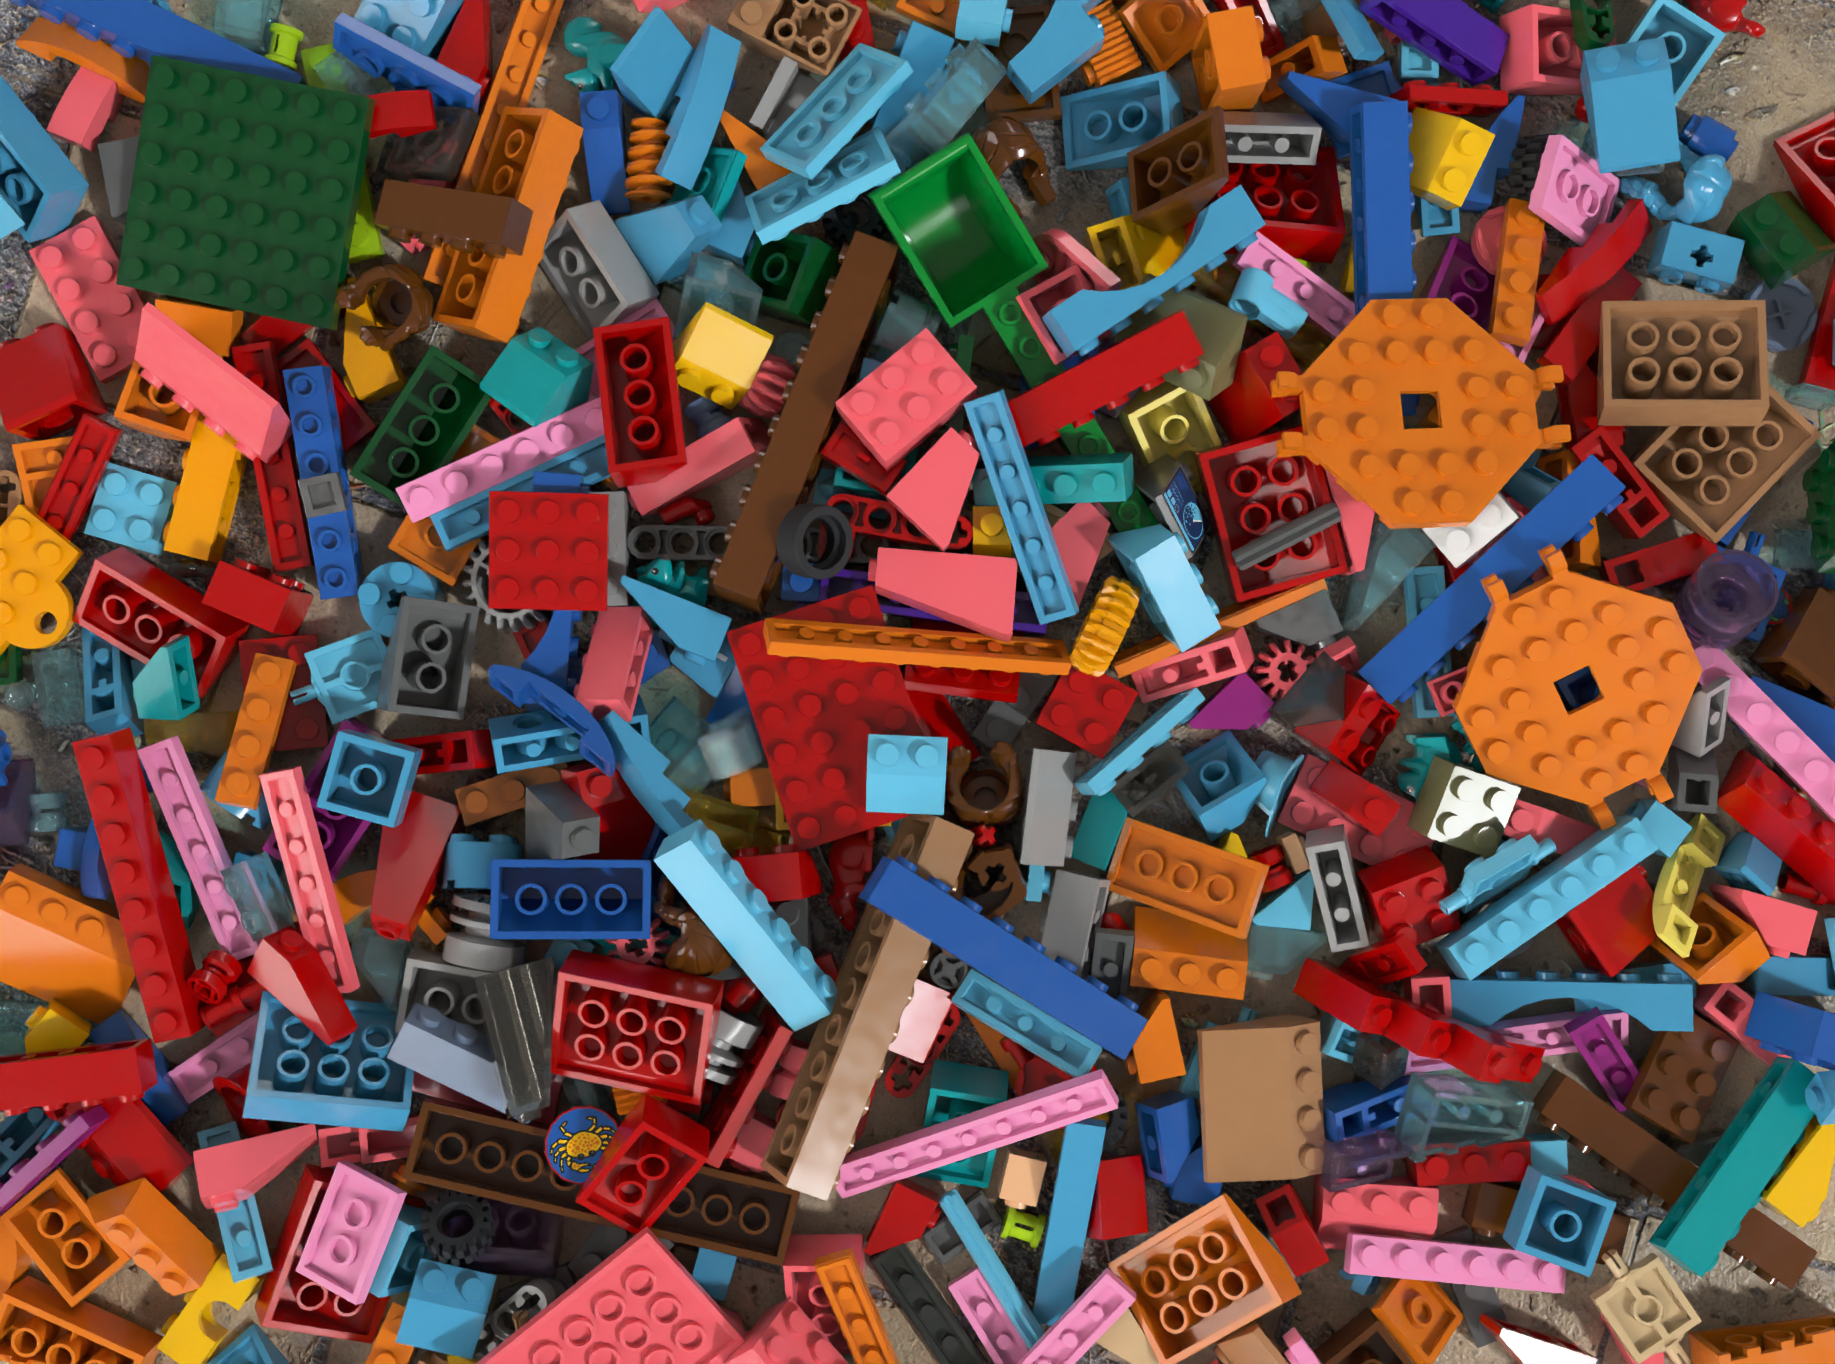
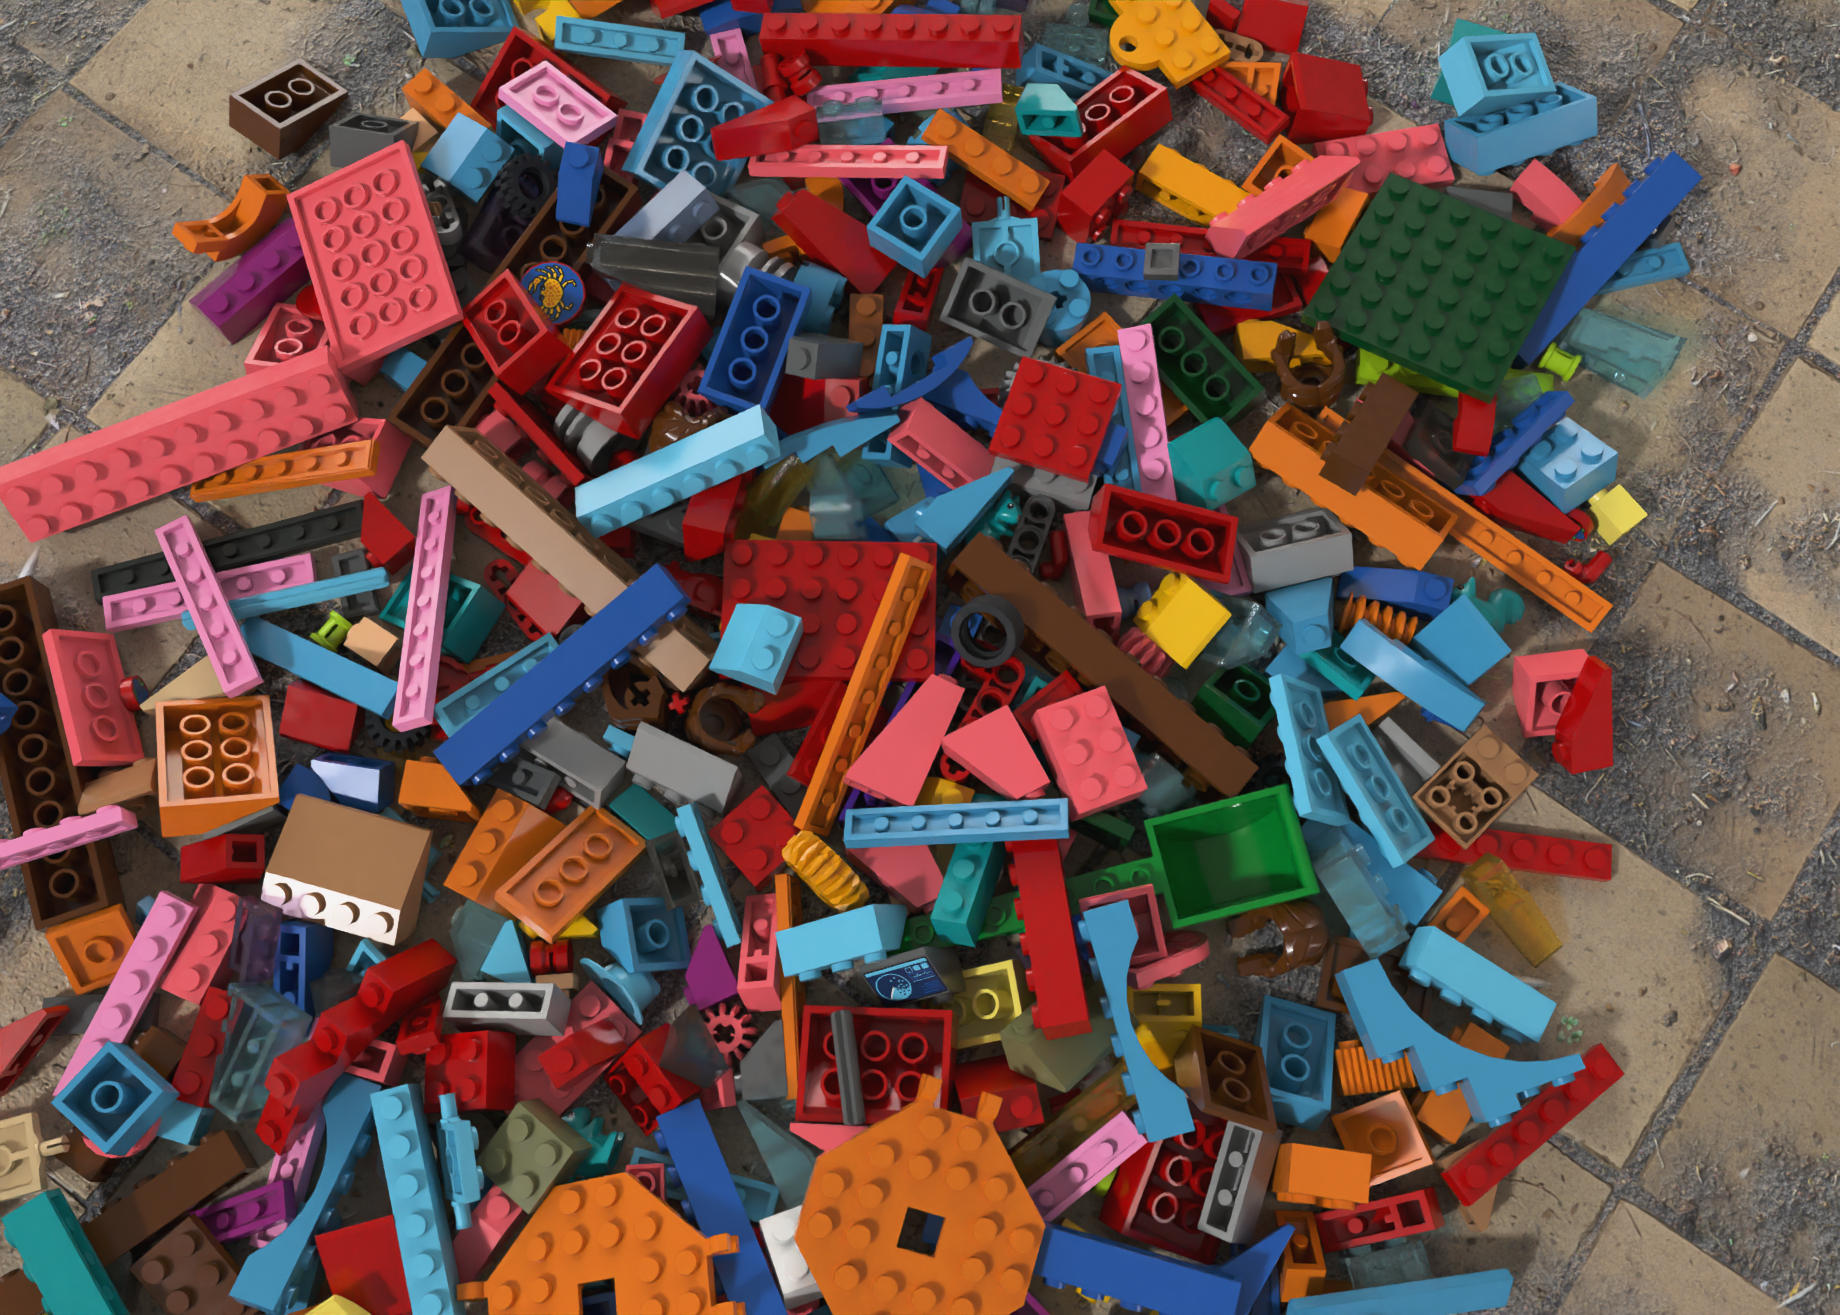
camera: 110 degrees right, 15 degrees down
medium azure plate [84,462,180,556] -> none
coral slope [193,1124,318,1213] -> none
medium azure piece [1228,267,1308,339] -> none
none -> blue slope [556,141,604,227]

